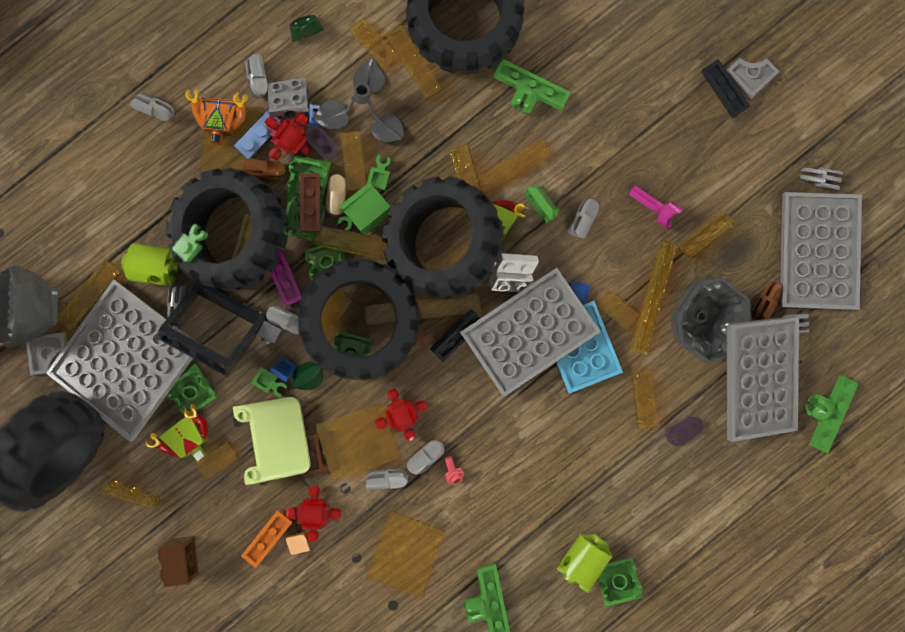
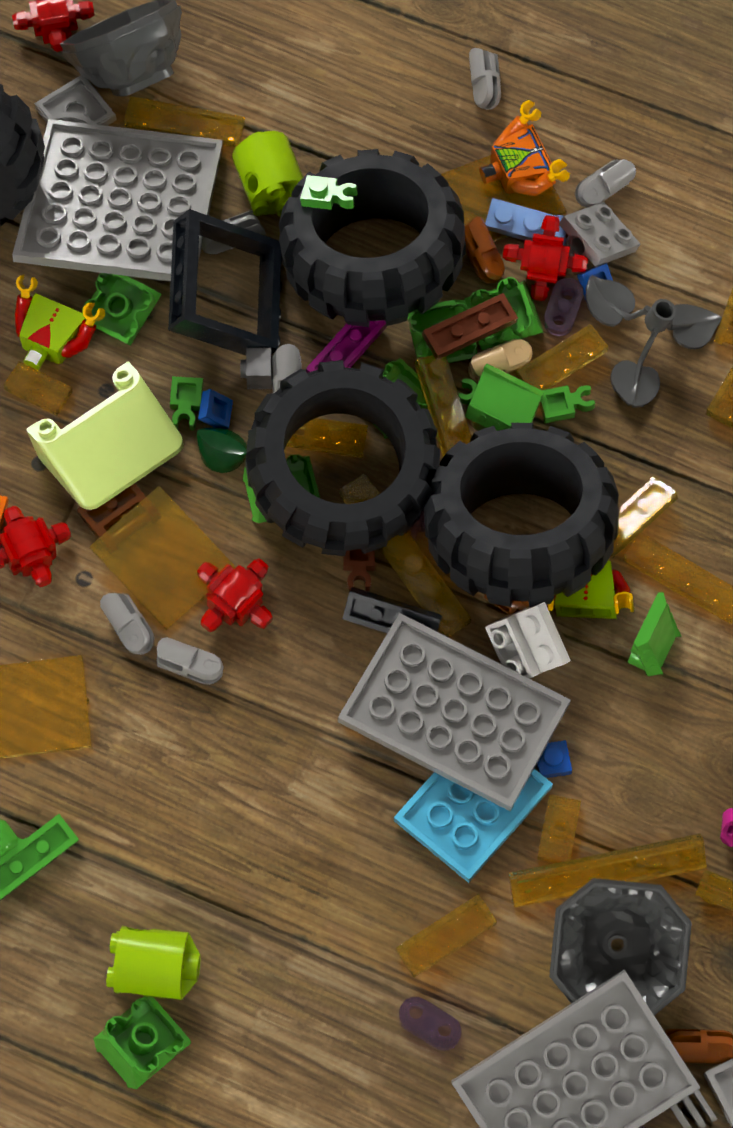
camera: 60 degrees right, 20 degrees down
dark green piece [289,15,324,42] -> none
coral plate [445,456,464,484] -> none
light grey arm [568,198,599,239] -> none

